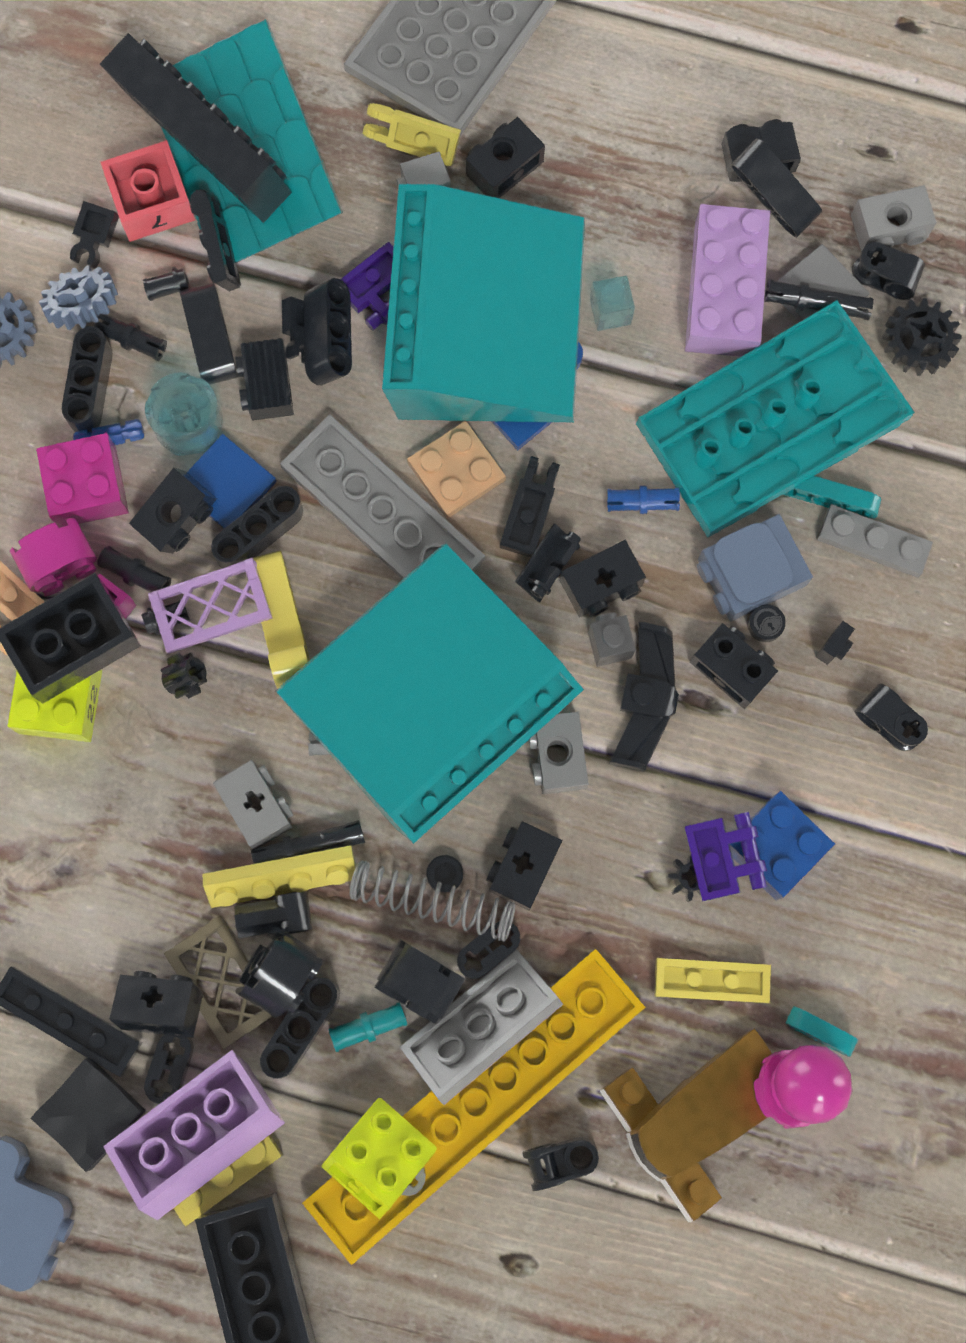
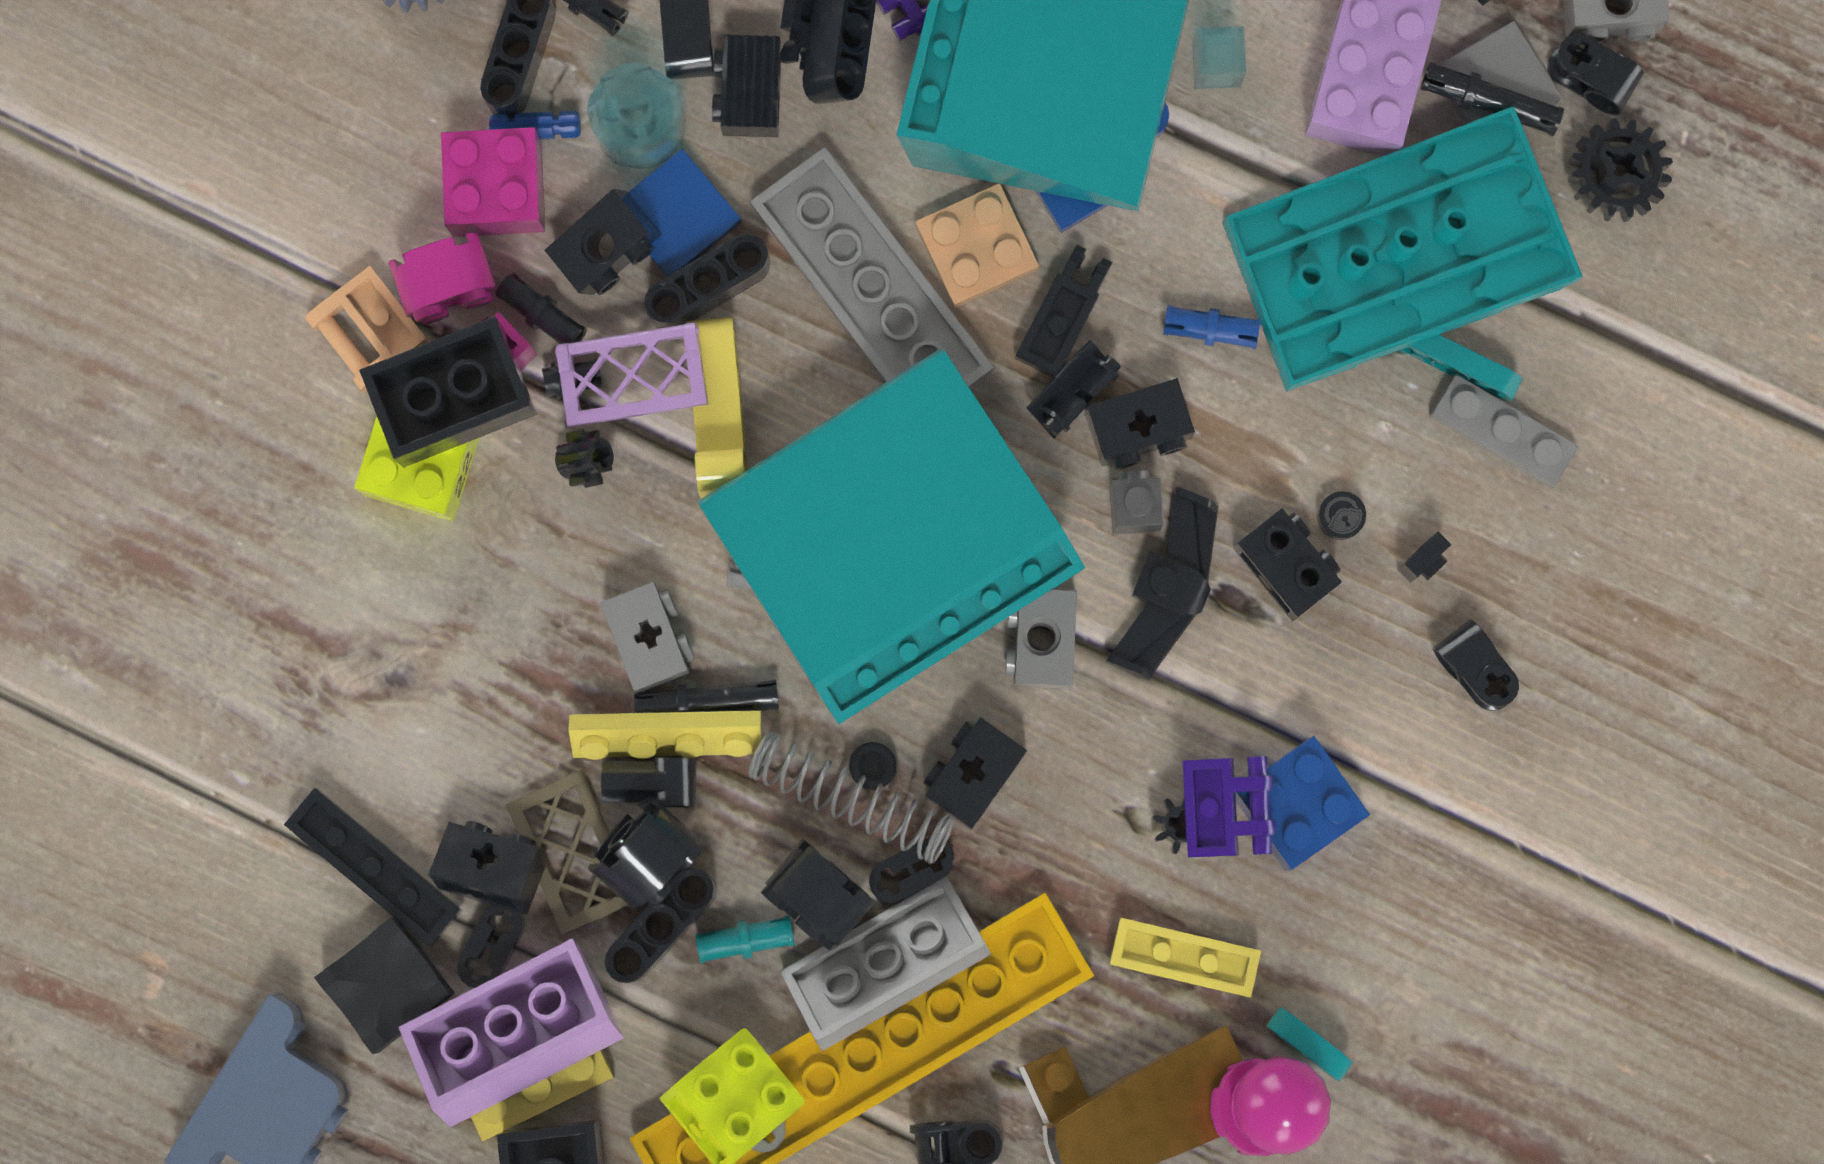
camera: 15 degrees right, 5 degrees up
sand blue brick [697,514,813,622] -> none

